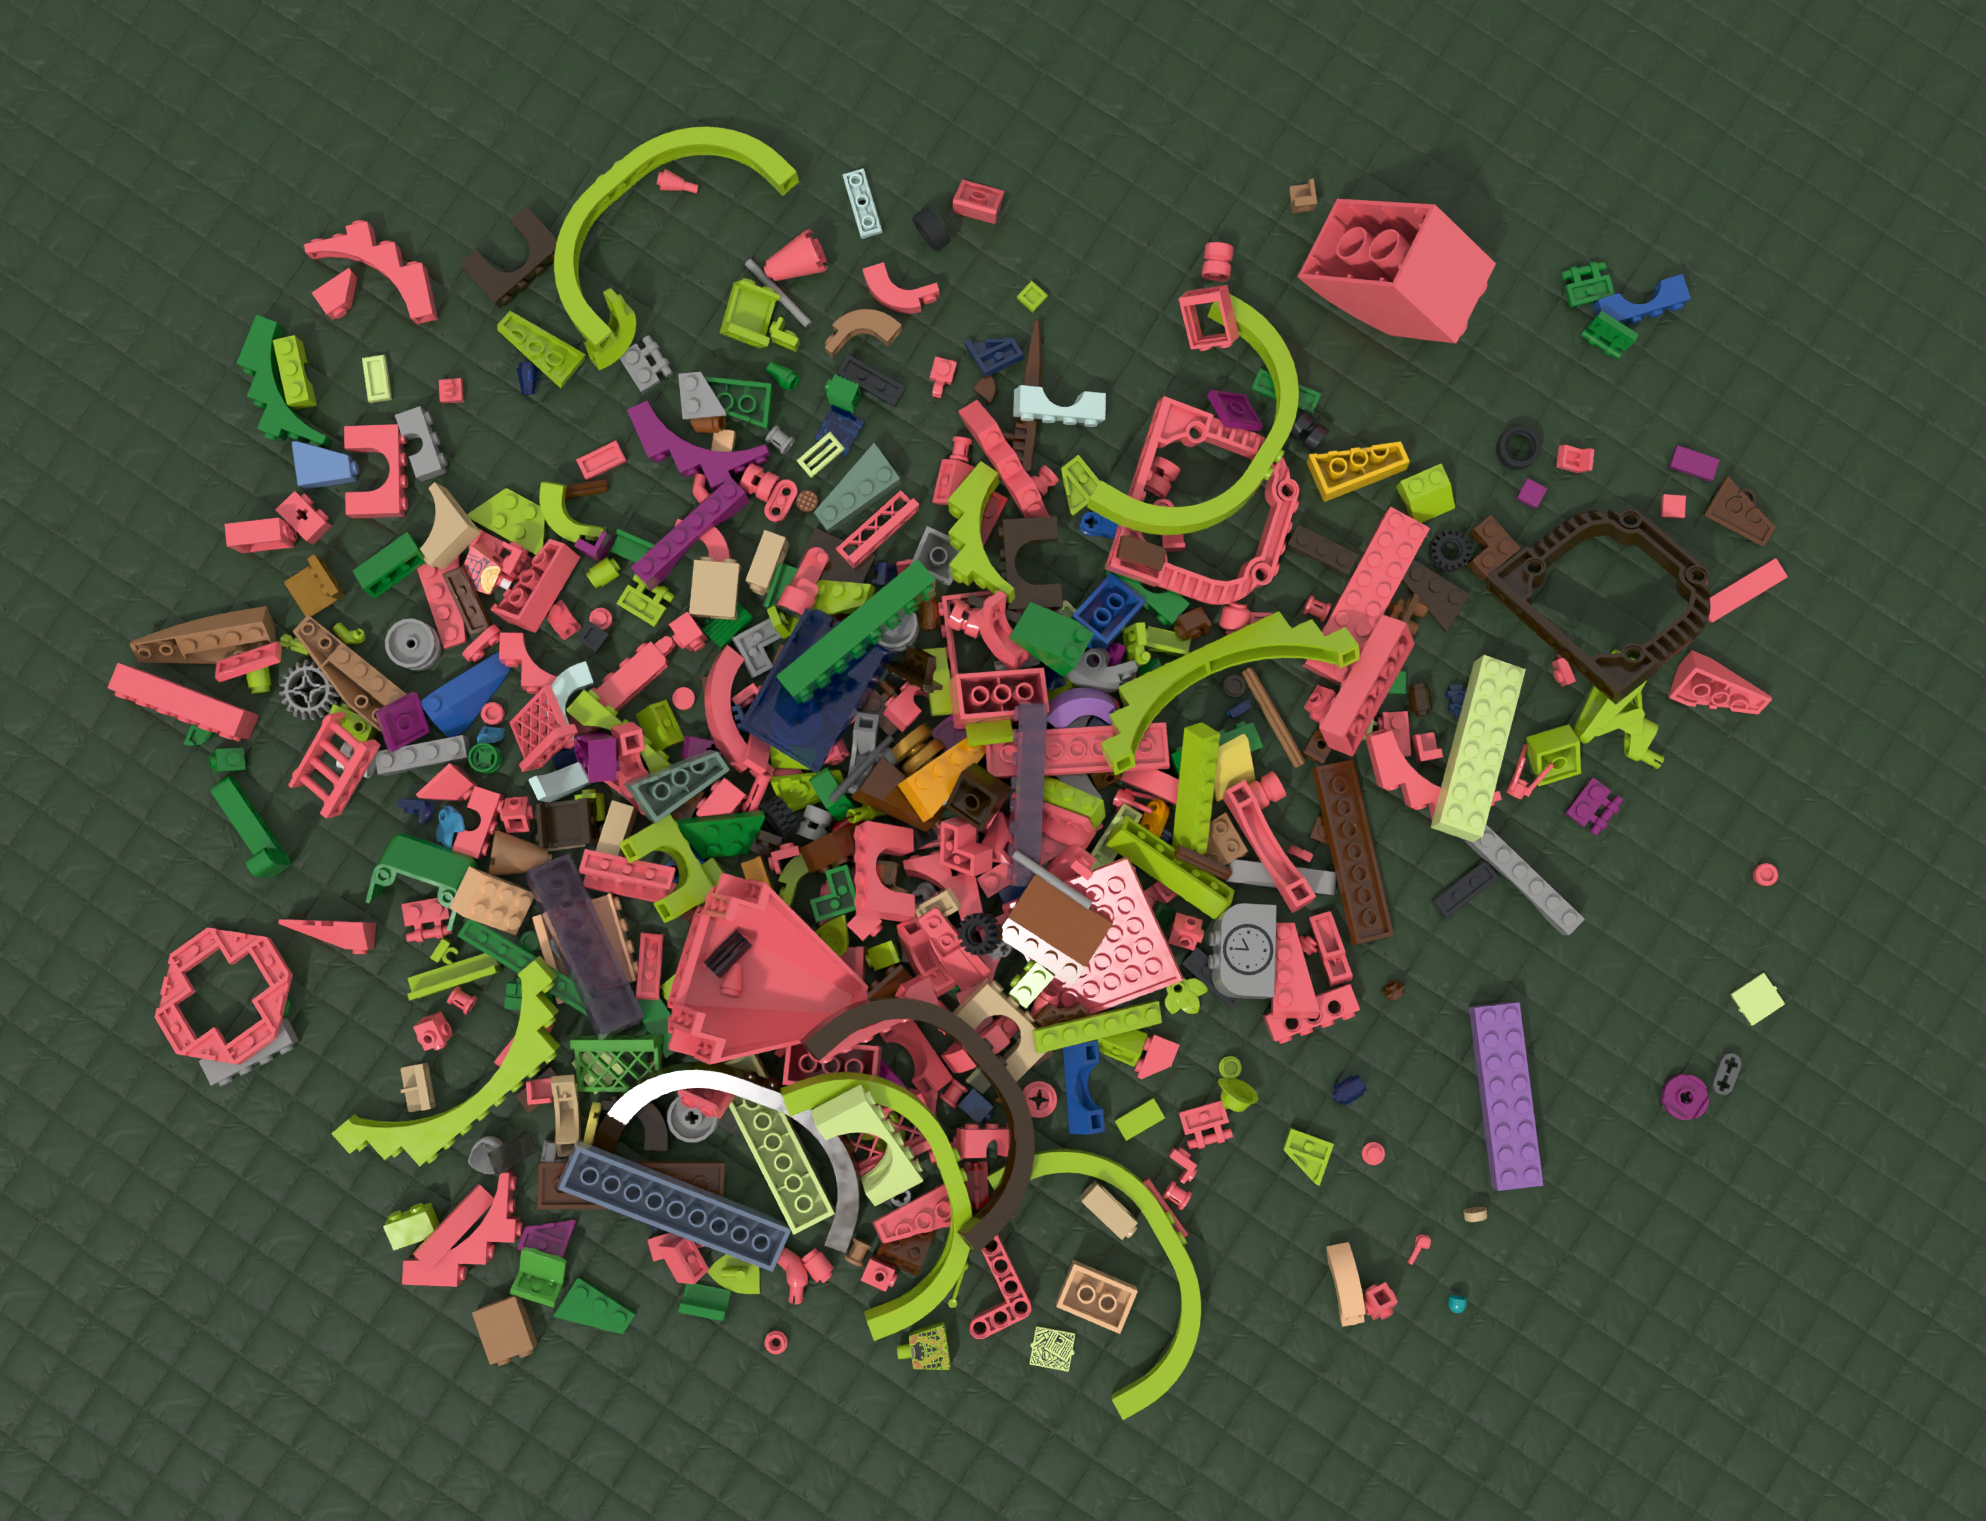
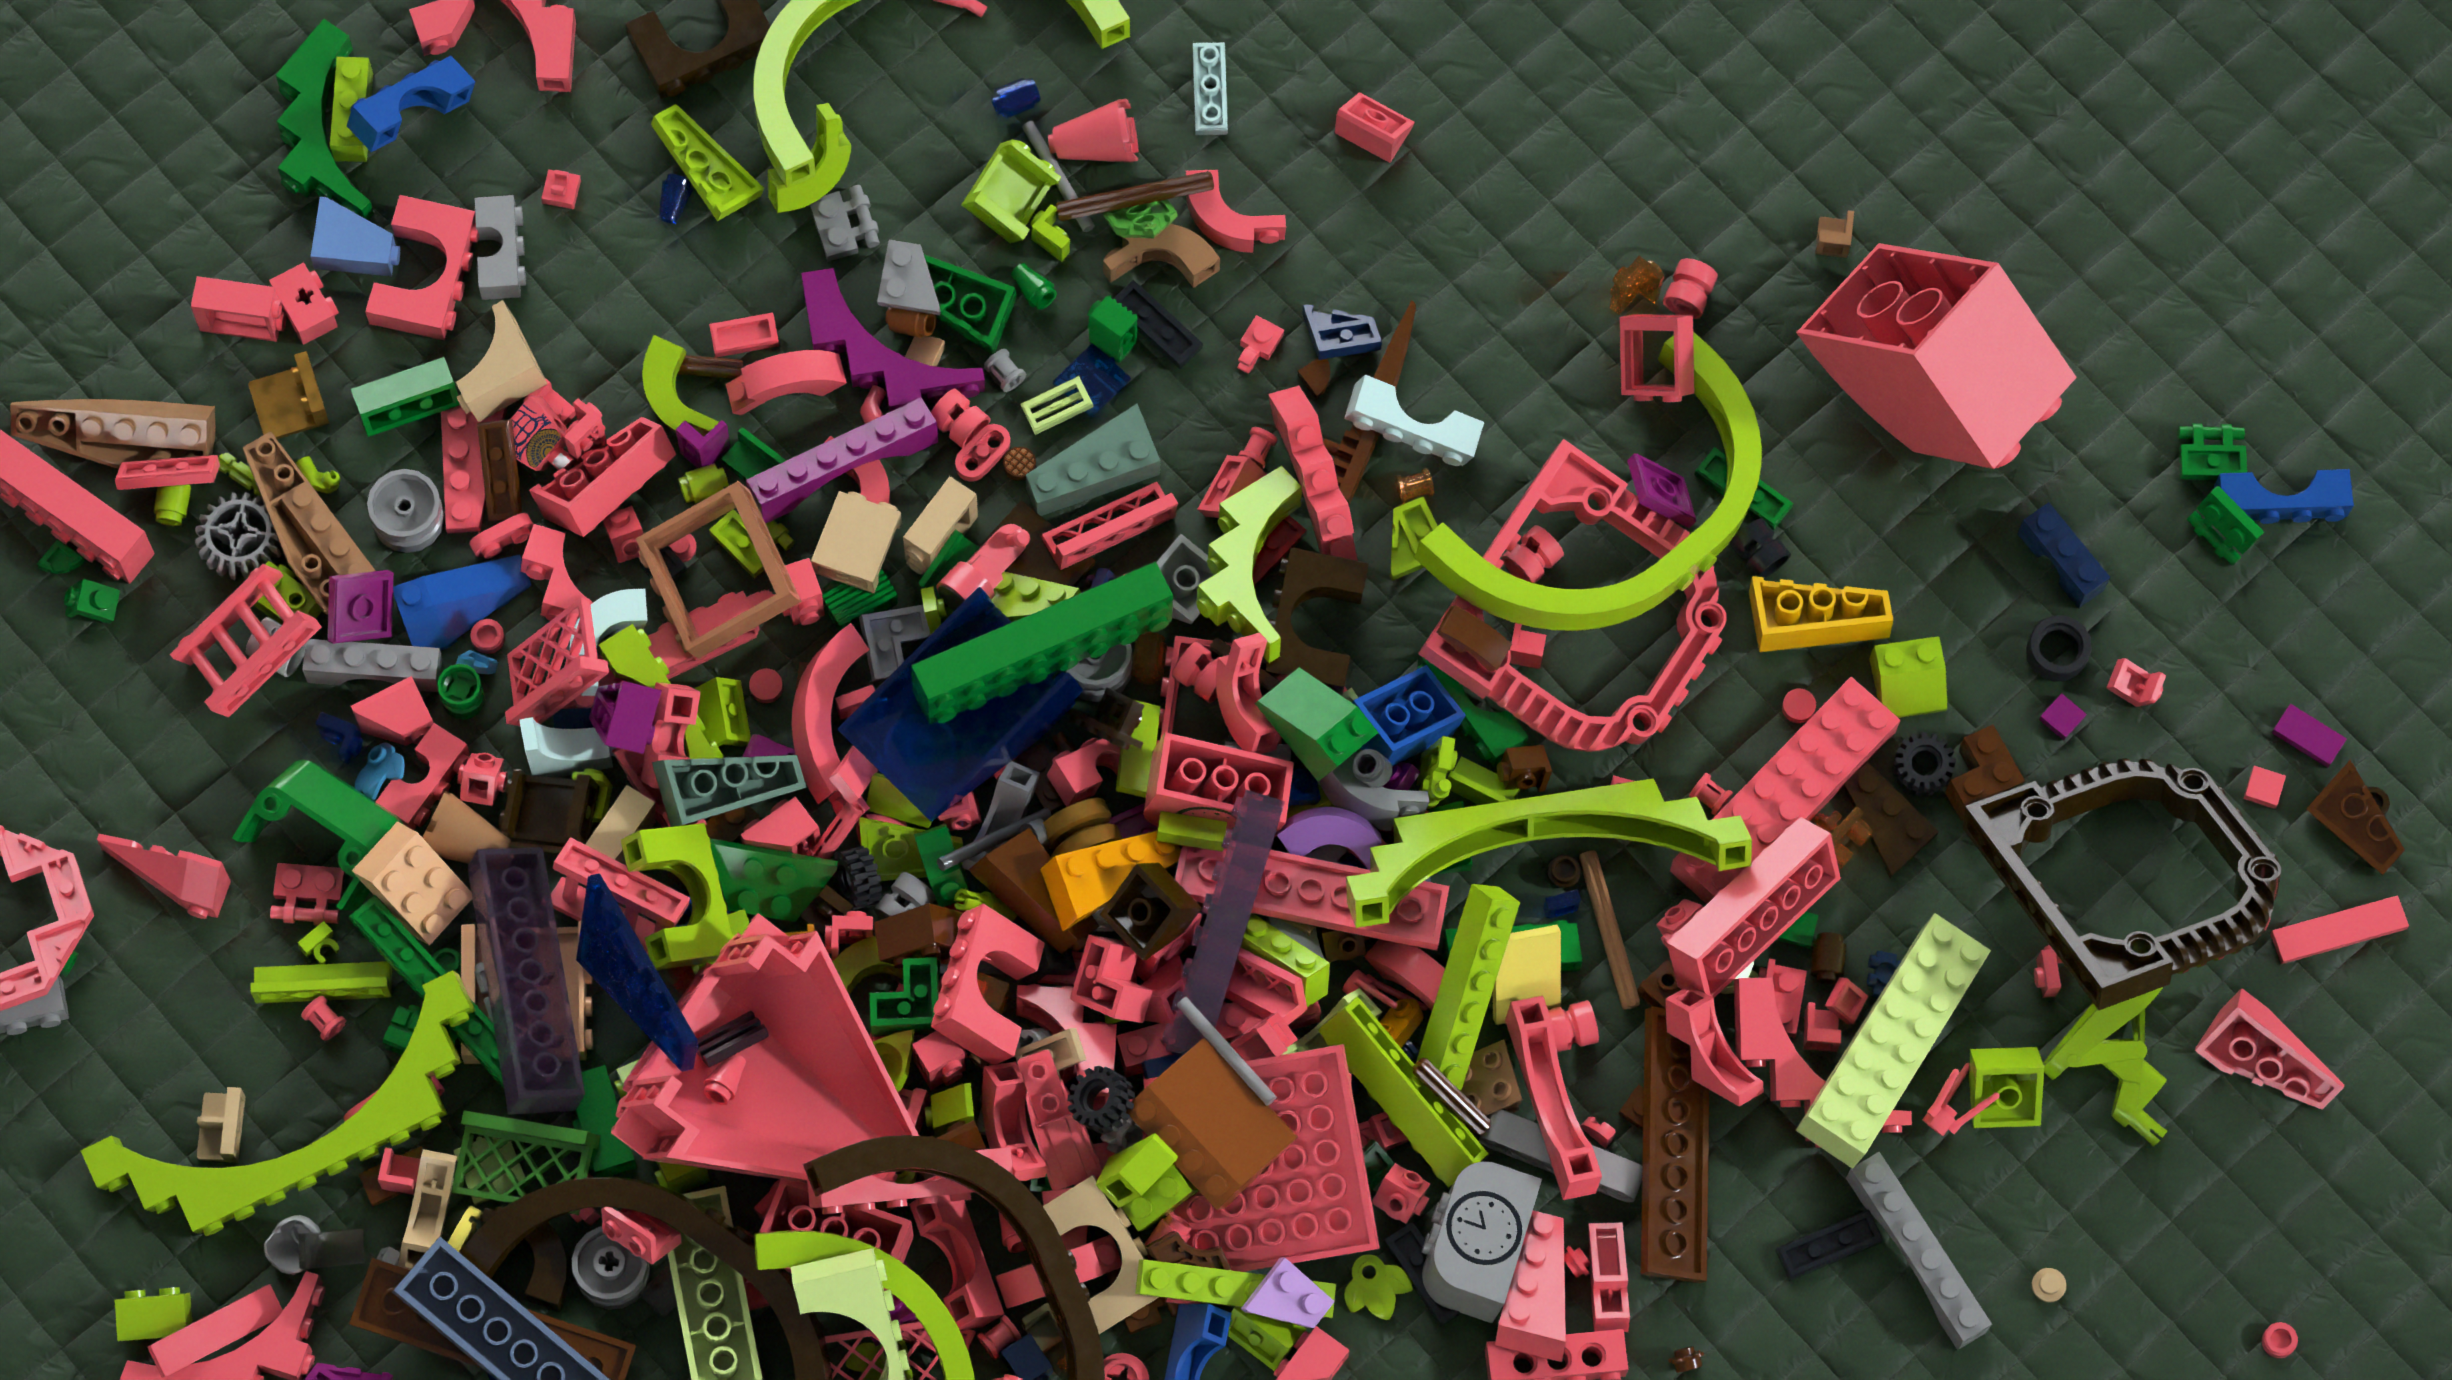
camera: 10 degrees right, 15 degrees down
green beam [210,775,292,878] -> none
yellowish green tile [362,355,392,403] -> none
coral brick [413,1012,453,1051] -> none
lime wing [468,488,546,555] -> none
coral tile [636,933,664,1000] -> none
dark blue tile [732,705,751,732] -> none
black tyre [912,207,951,251] -> none
lime tile [1017,281,1048,313] -> none
coral wheel [1031,465,1059,496] -> none
blue piece [1079,512,1118,538] -> none
coral head [1219,602,1251,634] -> none
dark brown arch [1285,525,1358,578] -> none
magenta plate [1565,777,1623,836] -> none
none -> blue arch [347,56,475,152]
none -> clear blue wing [576,873,698,1072]
none -> nougat window [635,481,802,659]
none -> coral arch [726,350,847,415]
none -> clear blue brick [991,78,1041,119]
none -> reddish brown axle [1056,171,1214,221]
none -> lime slope [1095,1133,1178,1208]
none -> bright green tile [1102,199,1178,239]
none -> lavender wing [1241,1257,1335,1328]
none -> clear orange bush [1395,468,1435,504]
none -> clear orange bracket [1609,255,1664,315]
none -> coral arch [1665,985,1764,1107]
none -> coral tile [1782,688,1816,723]
none -> coral tile [1825,977,1868,1024]
none -> dark blue arch [2017,502,2110,609]
none -> tan plate [2032,1268,2066,1302]

